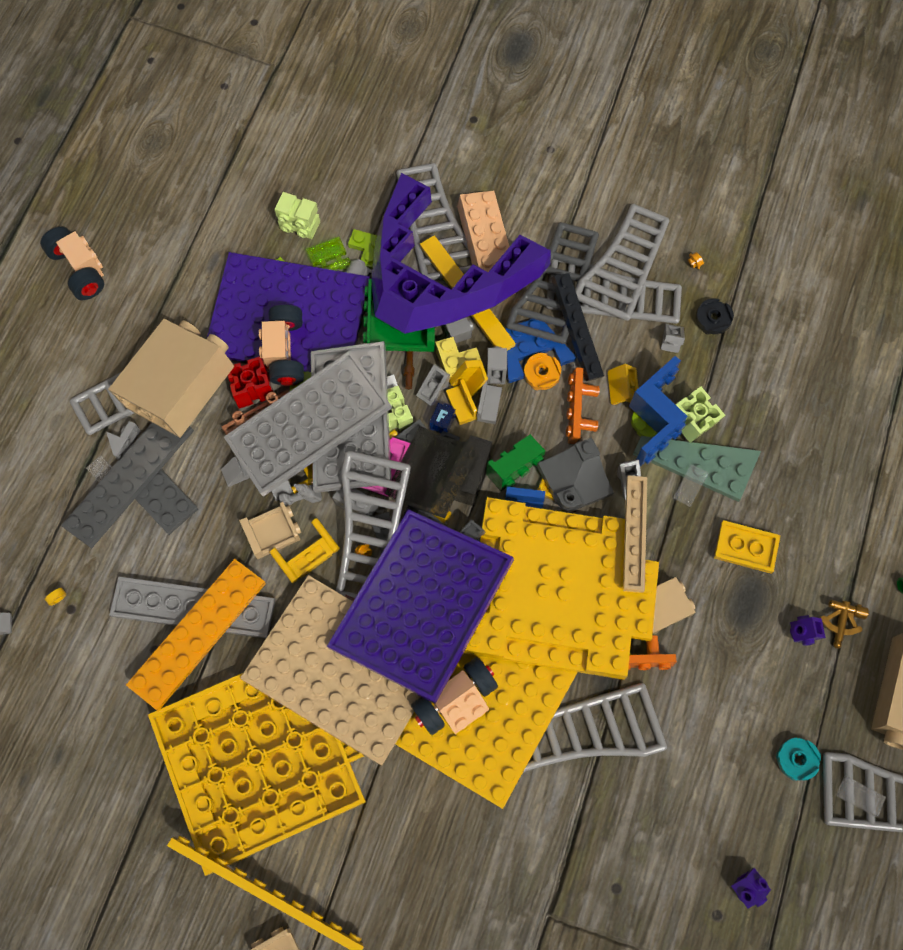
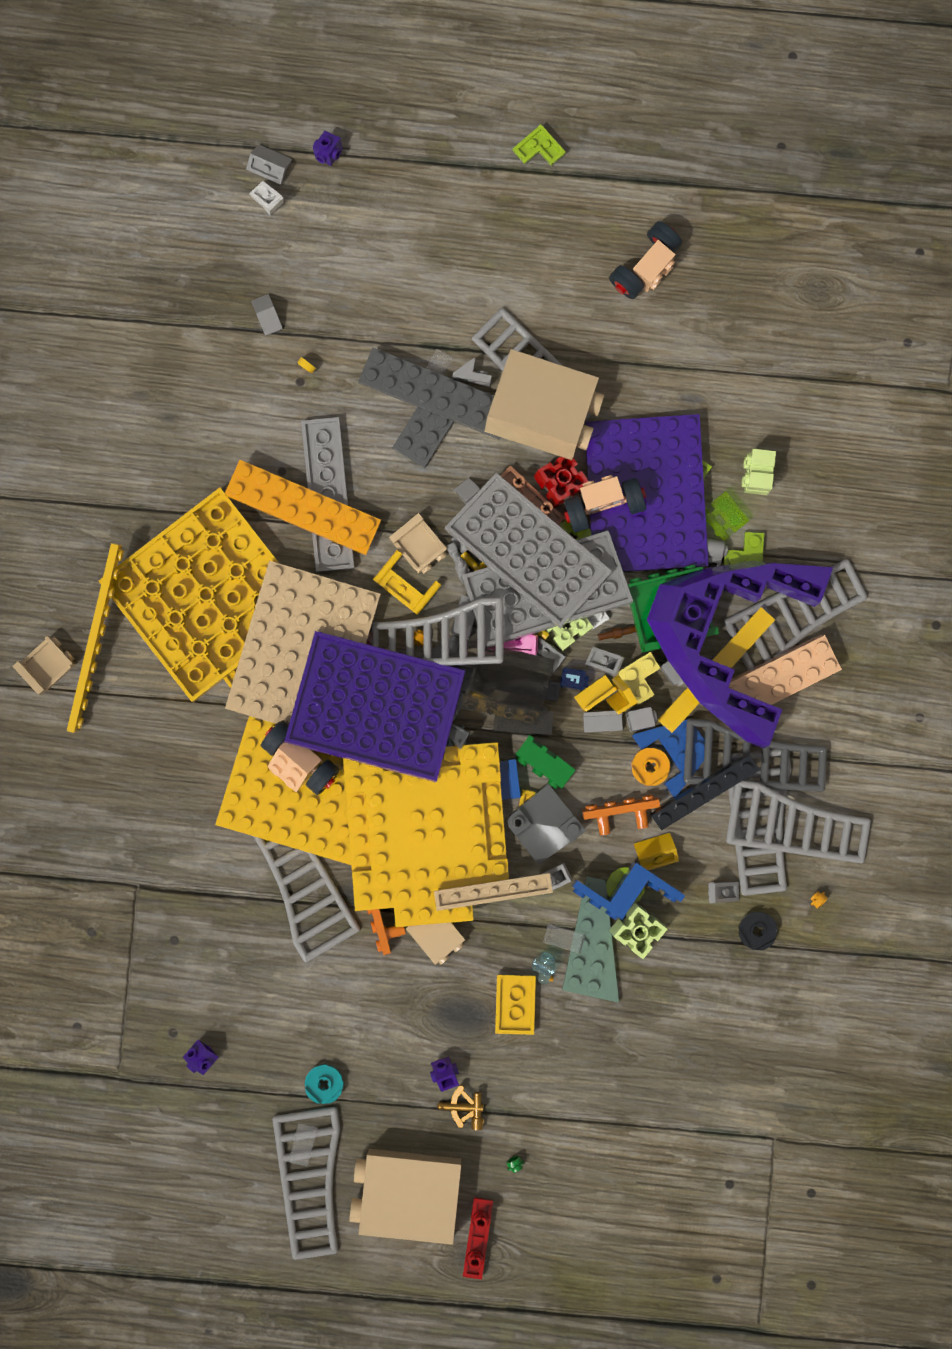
camera: 75 degrees right, 15 degrees up
none -> clear light blue animal [532,952,556,985]

